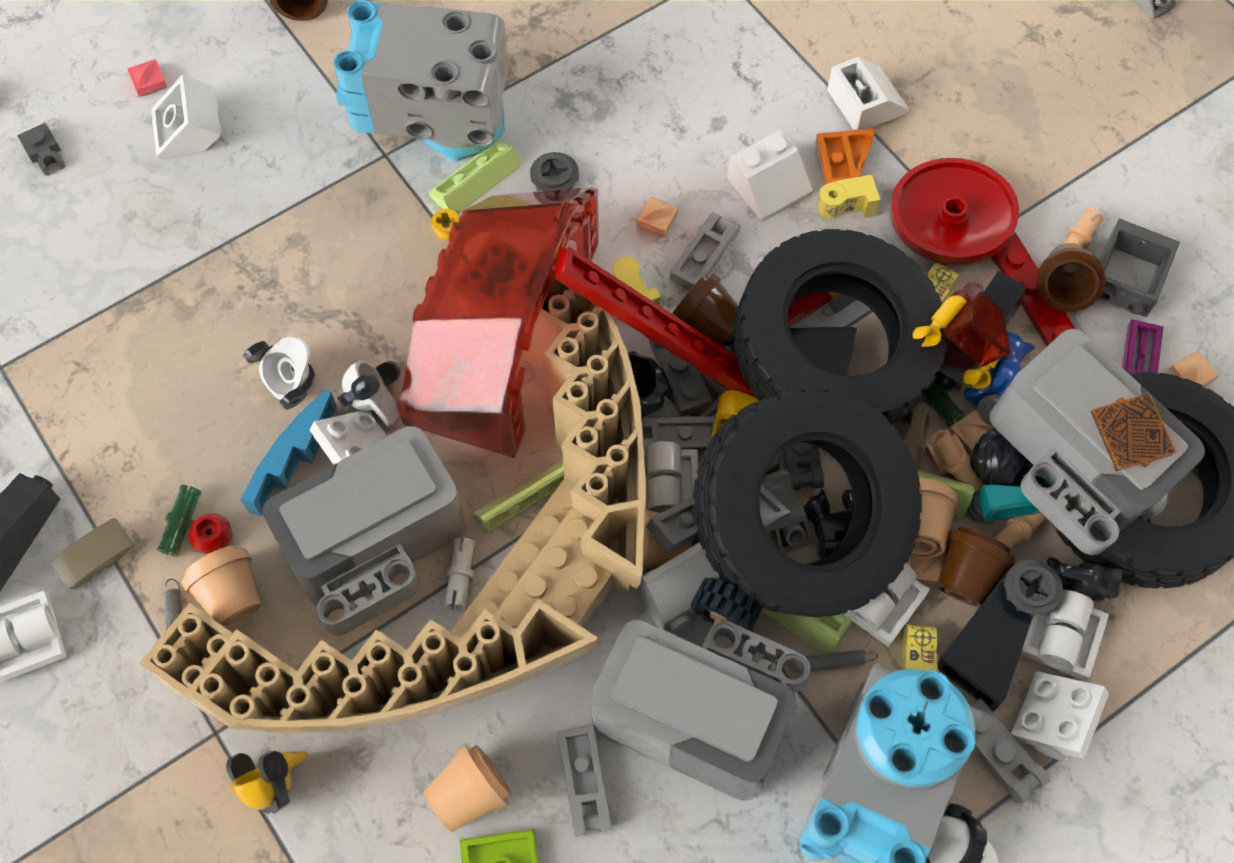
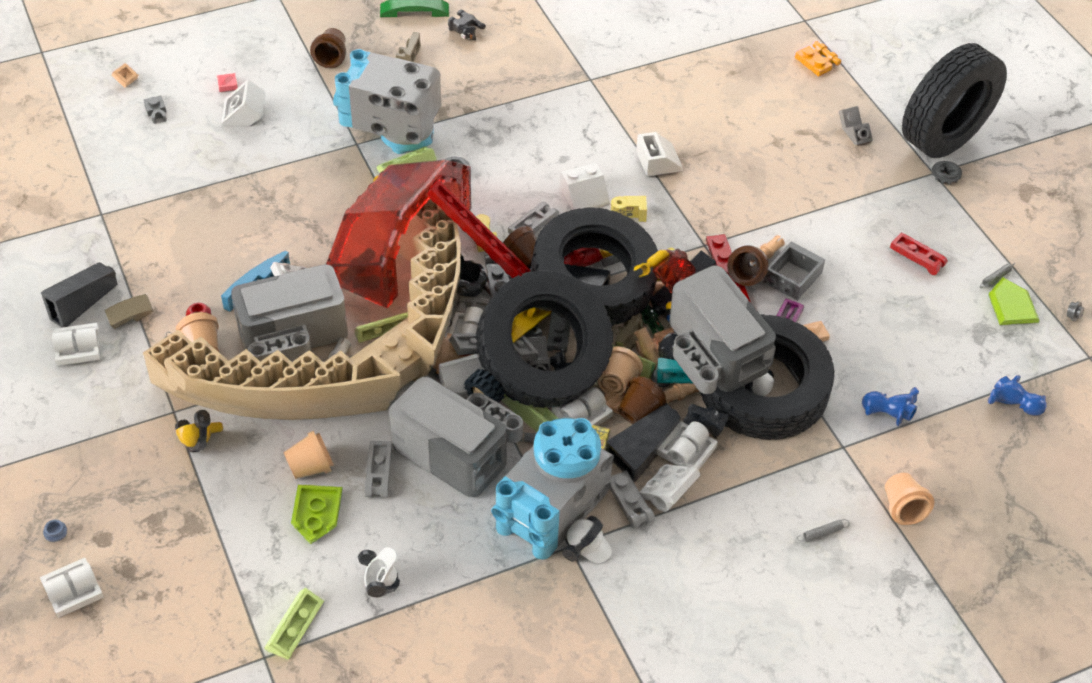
camera: 10 degrees right, 15 degrees down
clear green pin [156,485,202,557] -> none
white cap [243,336,315,410] -> none
cap [337,359,401,427] -> none
light nougat tile [637,196,678,237] -> none
orange wing [815,128,875,184] -> none
red dish [890,158,1019,265] -> none
dark grey gear [1003,560,1063,617] -> none
clear orange piece [1091,393,1176,471] -> none

